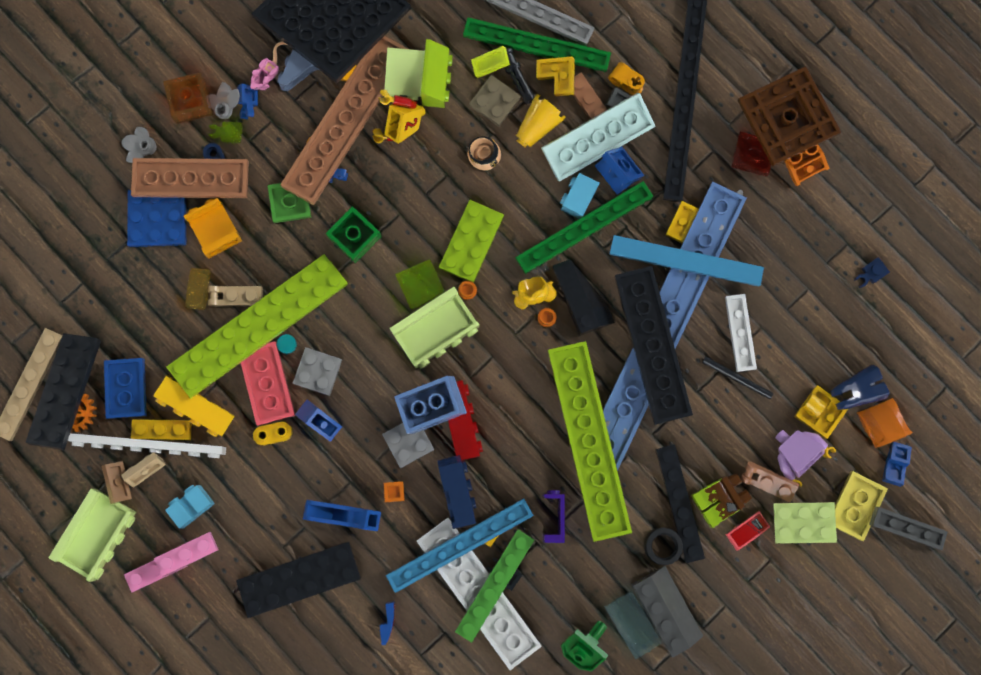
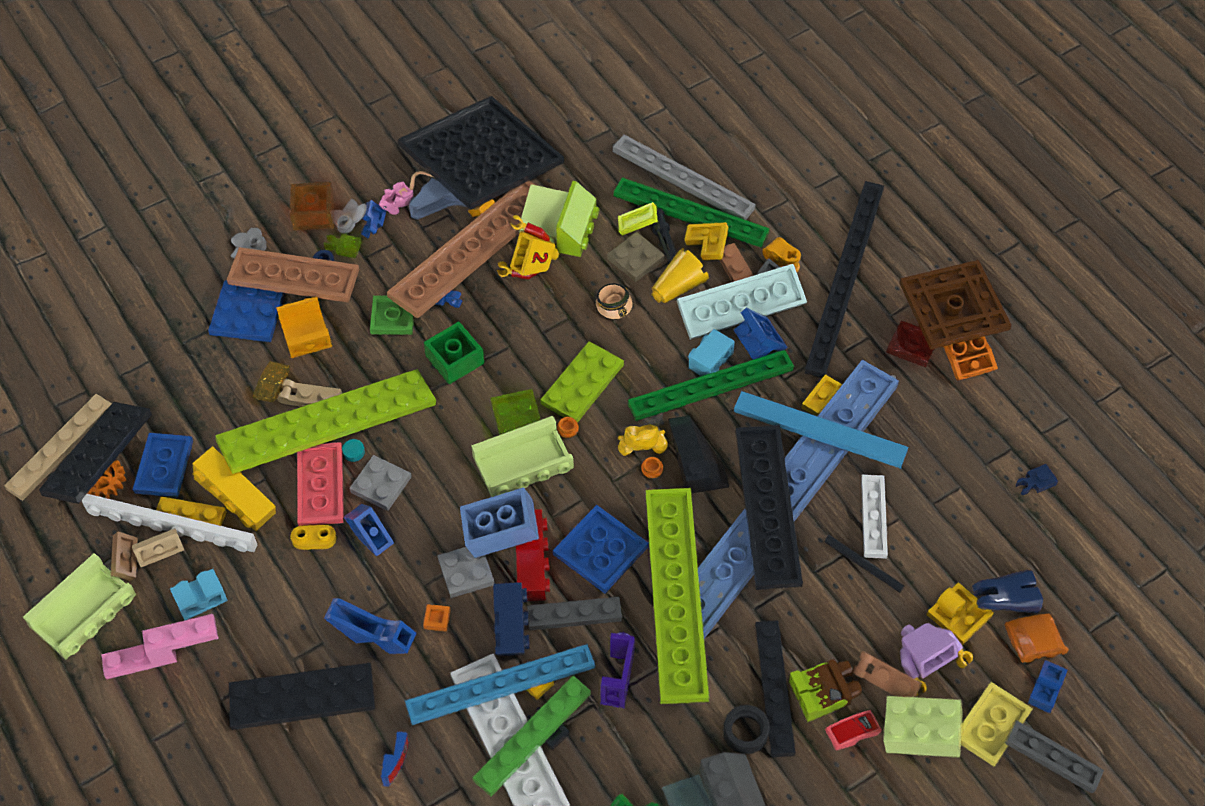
camera: 15 degrees right, 25 degrees down
none -> dark grey plate [527,597,622,631]
none -> blue plate [553,505,649,594]

